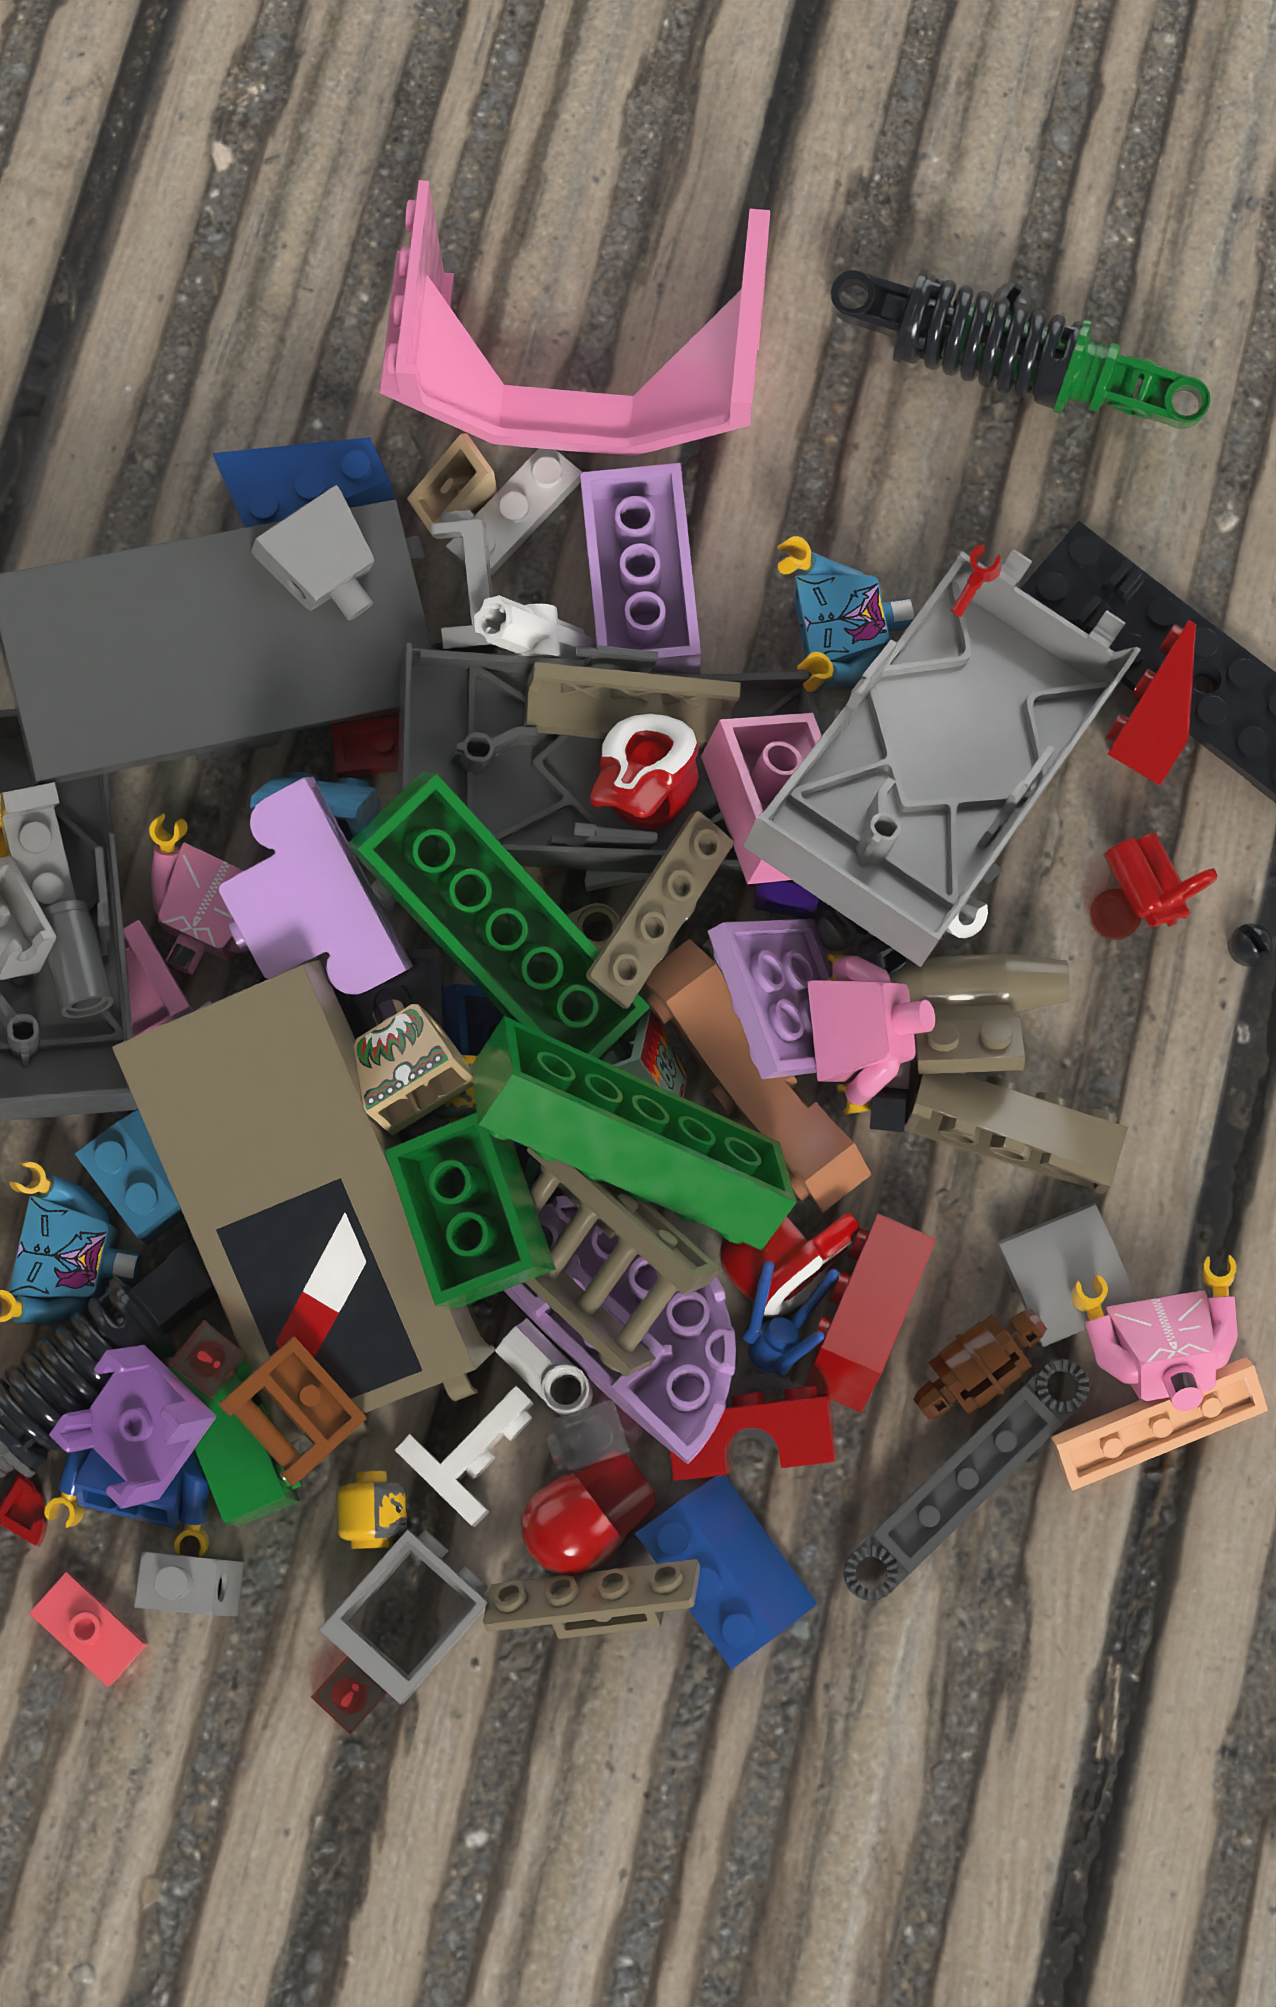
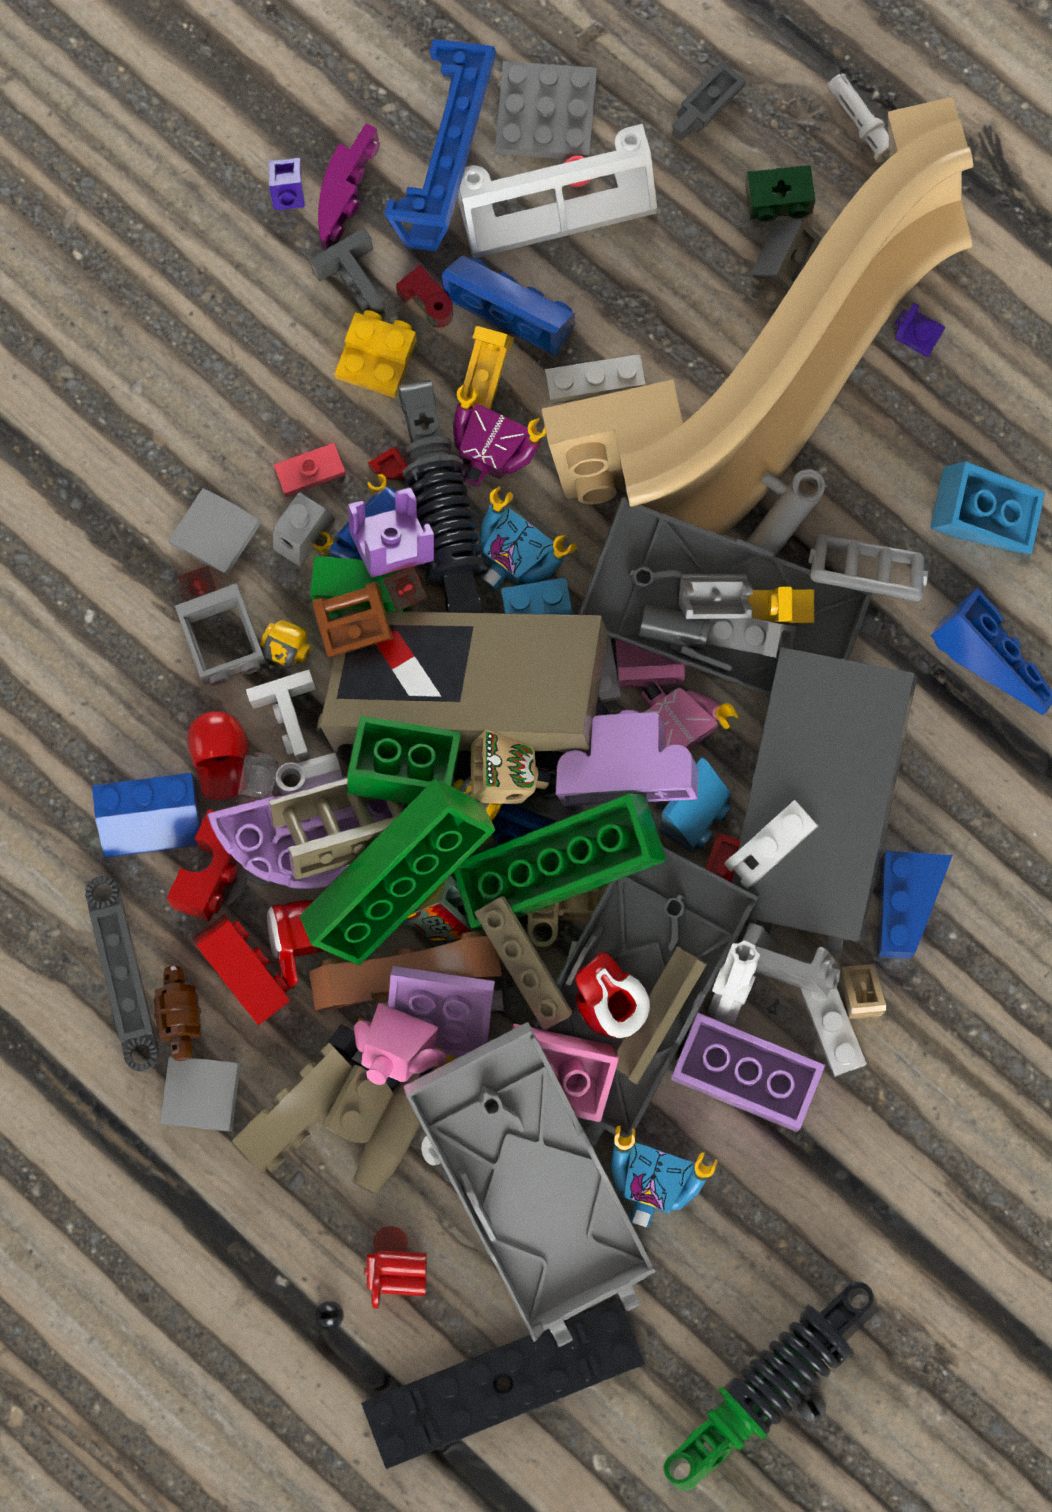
camera: 120 degrees right, 0 degrees up
light grey torso [251,485,375,621] -> none
bright pink panel [379,180,770,457] -> none
dark tan bracket [483,1559,700,1639] -> none
blue plant [742,1261,840,1375] -> none
red hand [950,544,1001,617] -> none
light nougat plate [1050,1357,1268,1491] -> none
bright pink torso [1071,1255,1238,1411] -> none
red slope [1105,620,1197,786] -> none
none -> light grey slope [168,488,261,576]
none -> white plate [724,800,818,889]

